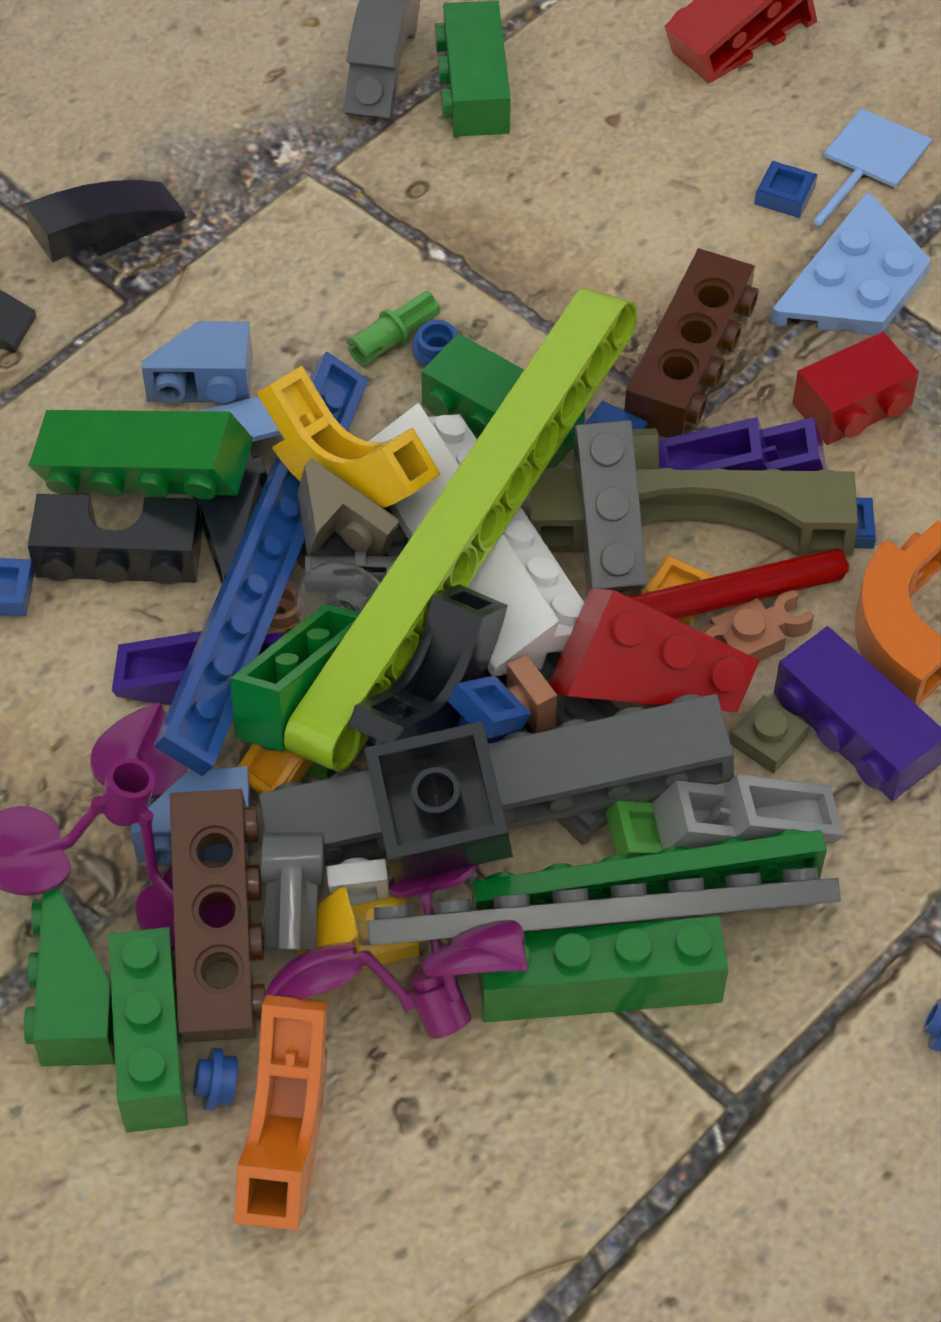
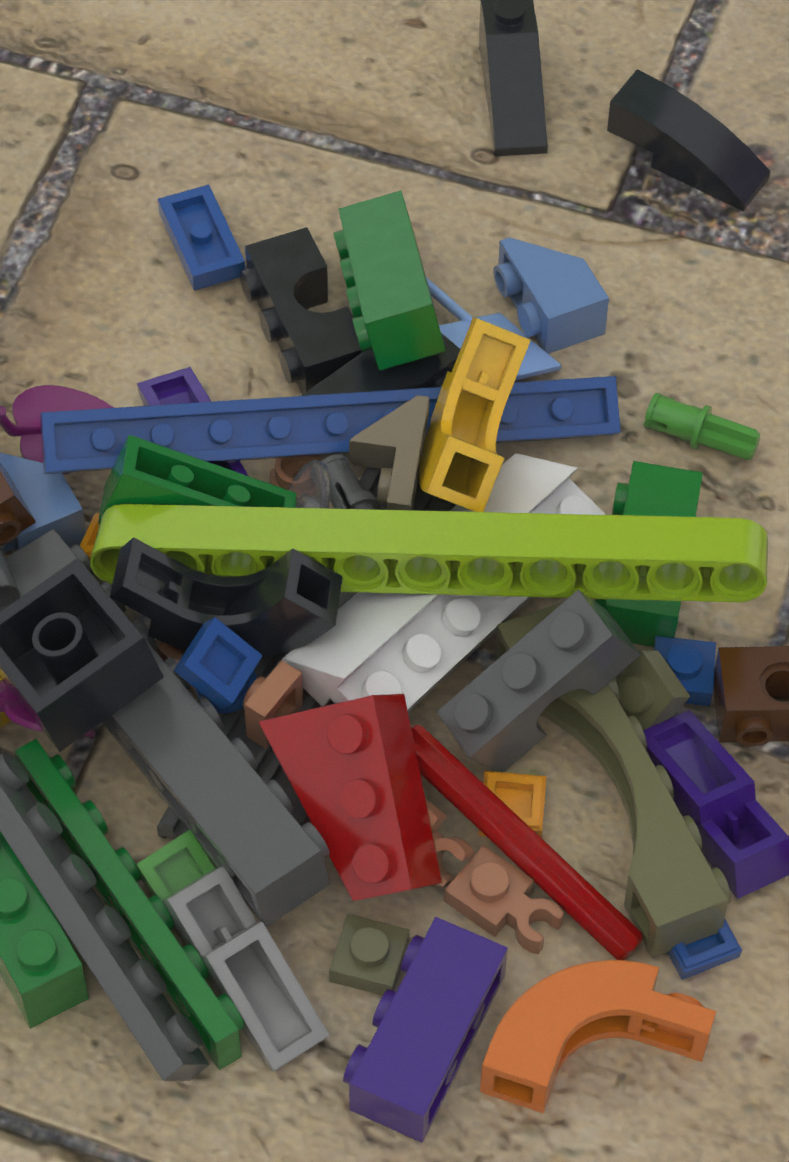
camera: 65 degrees right, 0 degrees up
blue plate [412,320,458,366] -> none

